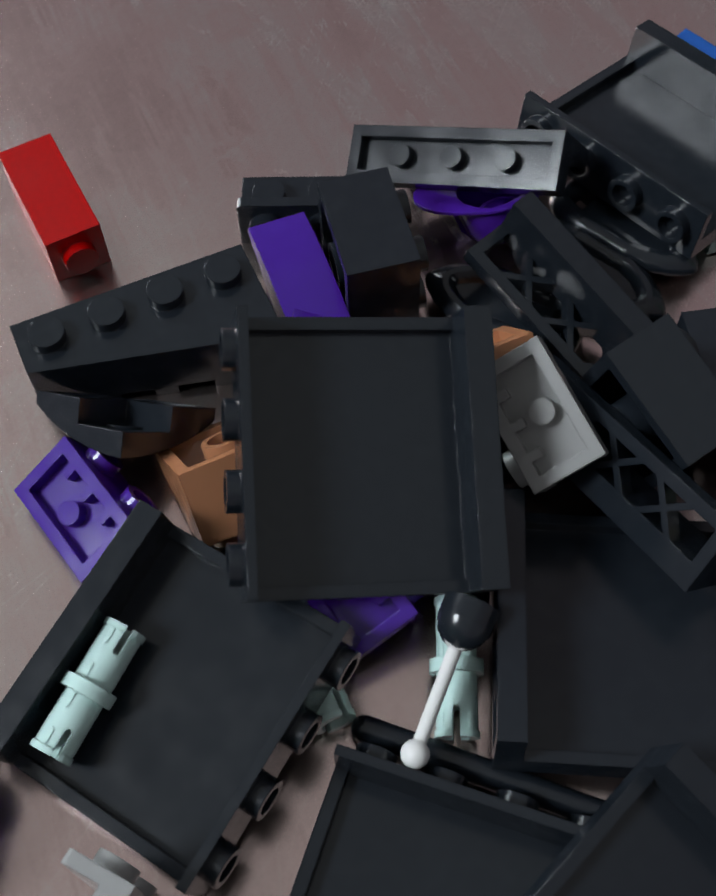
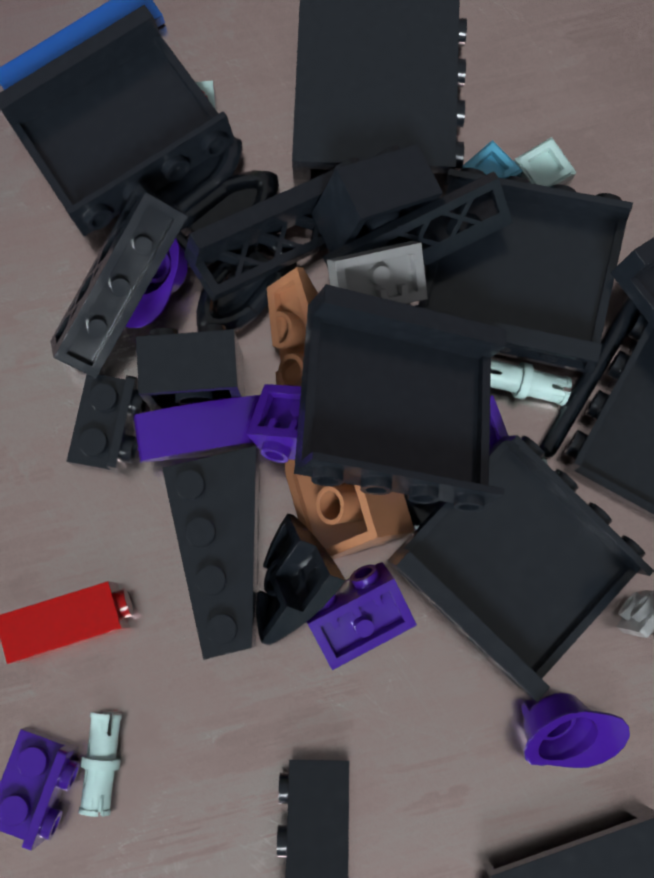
camera: 80 degrees left, 20 degrees up
light aqua pin [29,616,146,767] -> none
hinge [400,591,499,769] -> none

